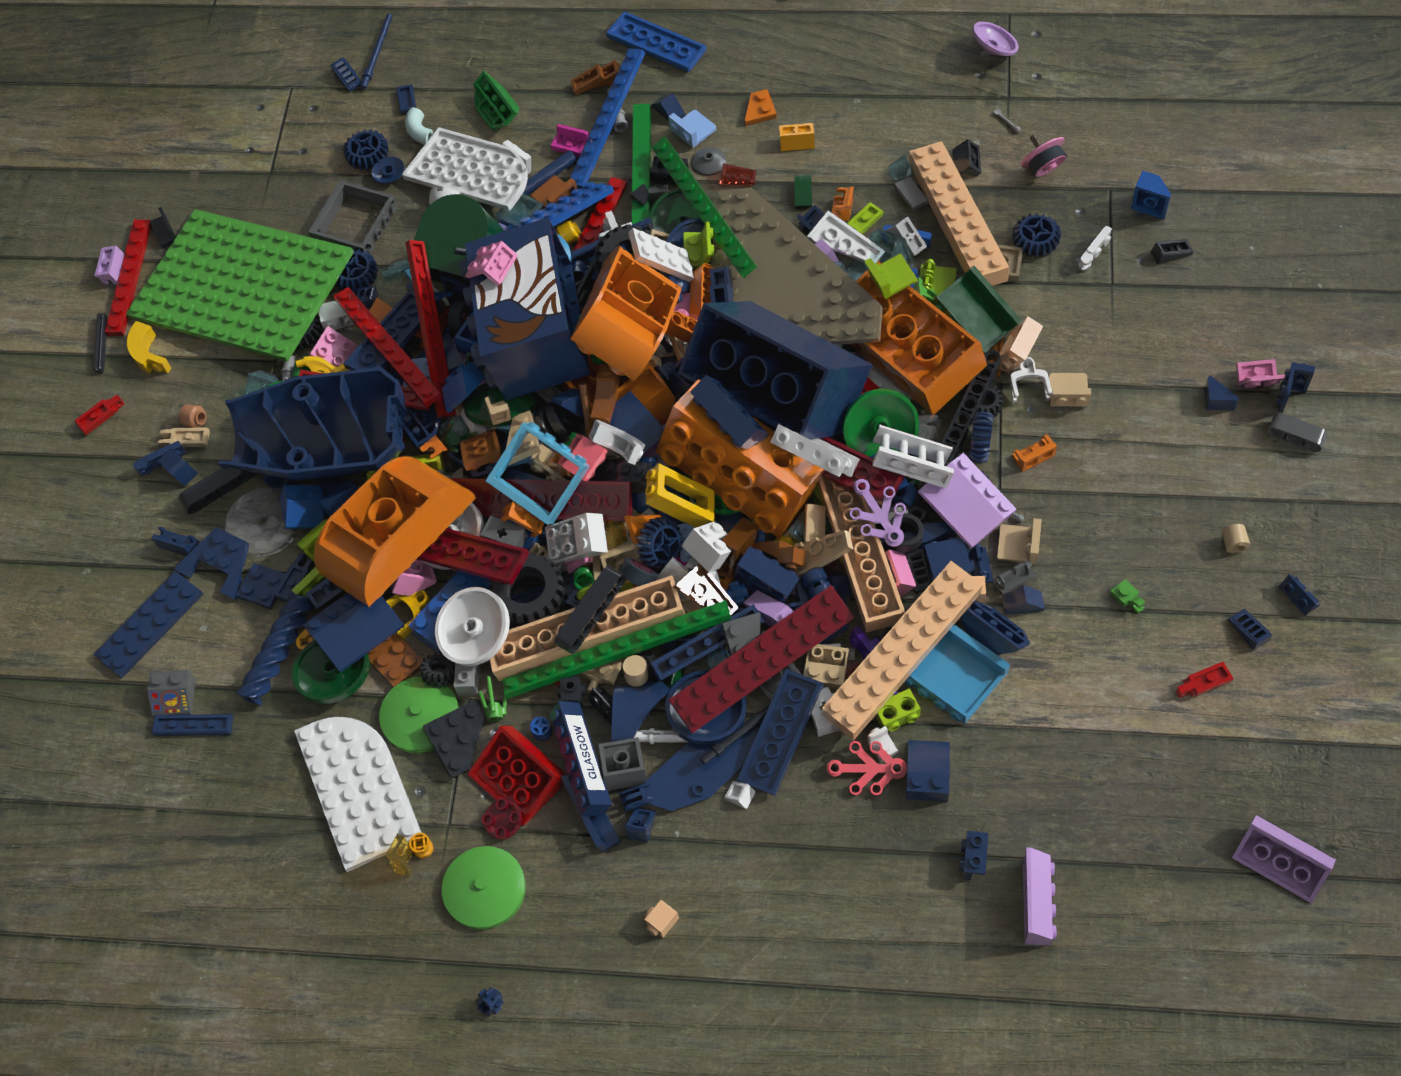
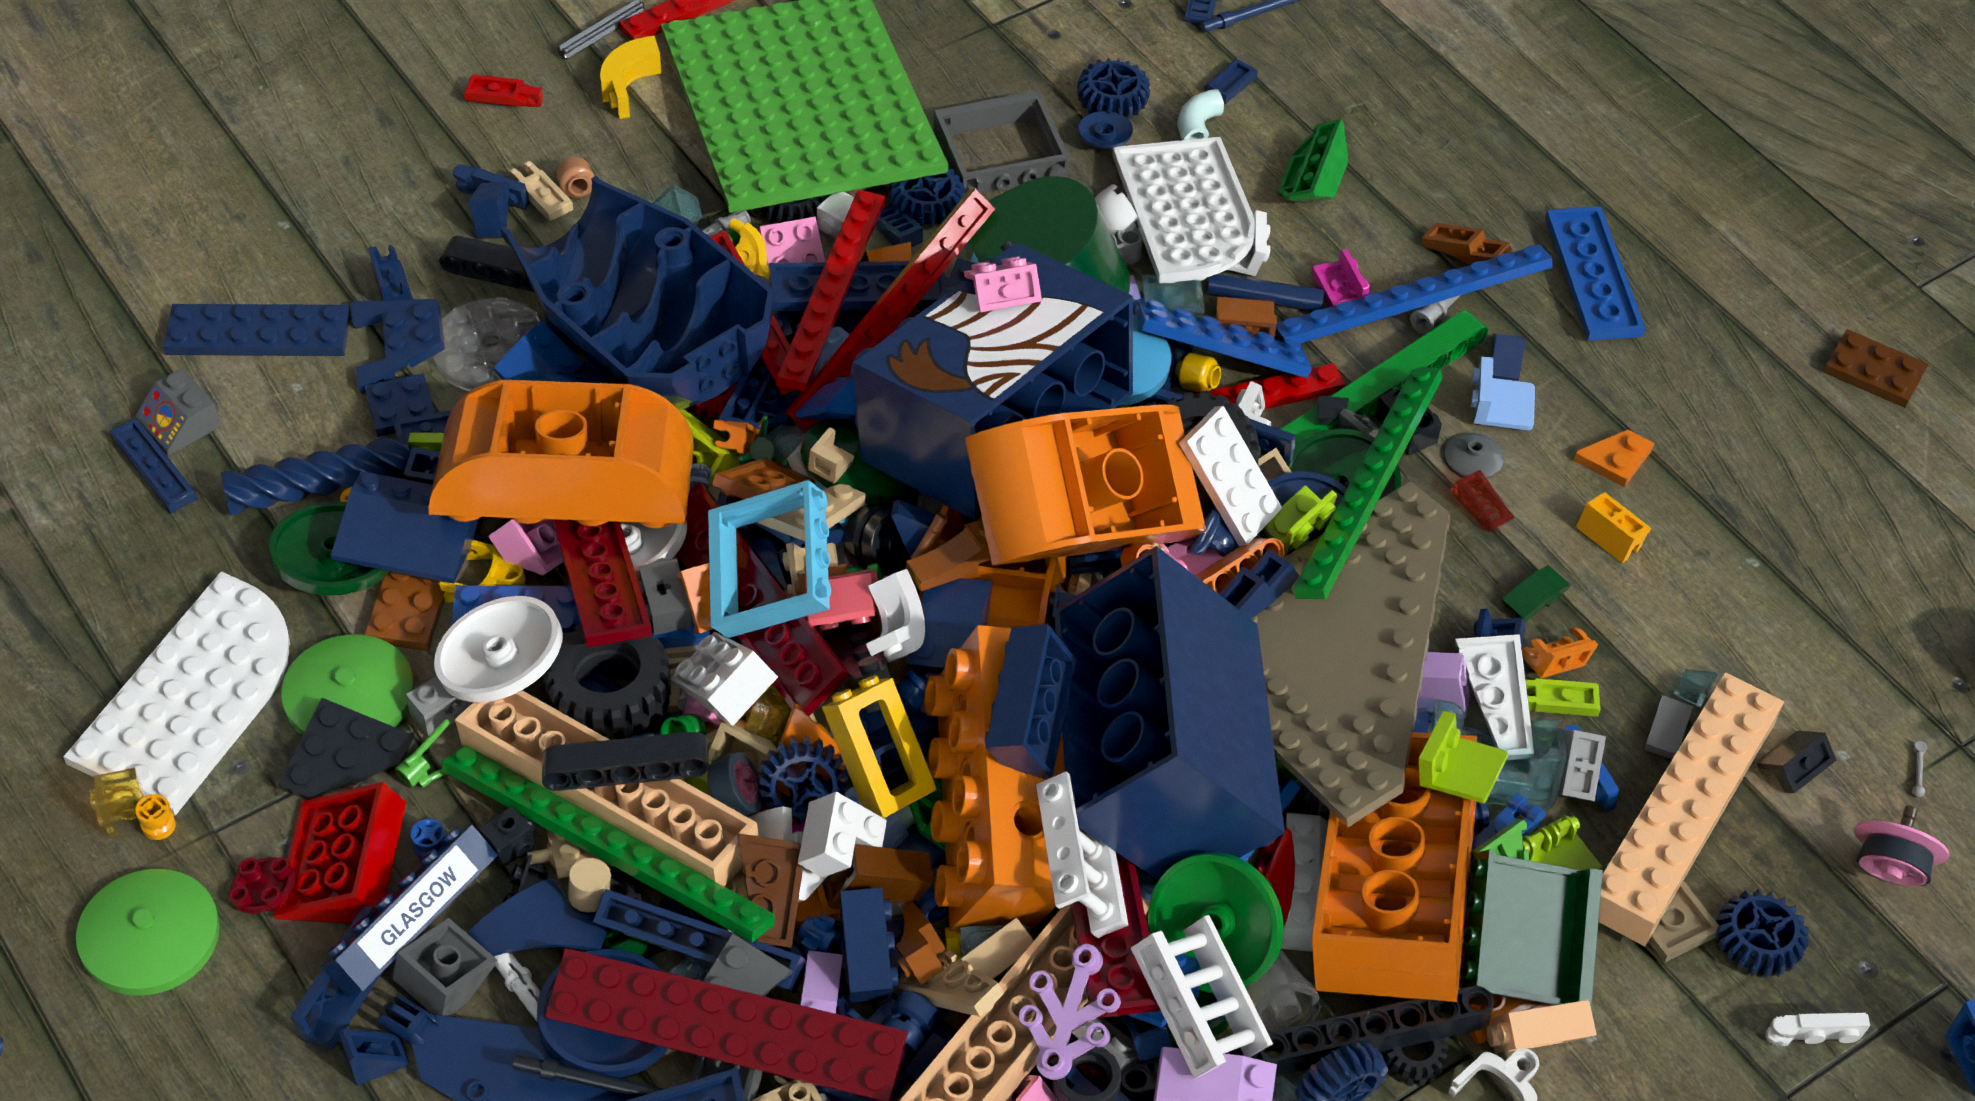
camera: 40 degrees right, 10 degrees down
black tyre [421,652,456,688] -> none

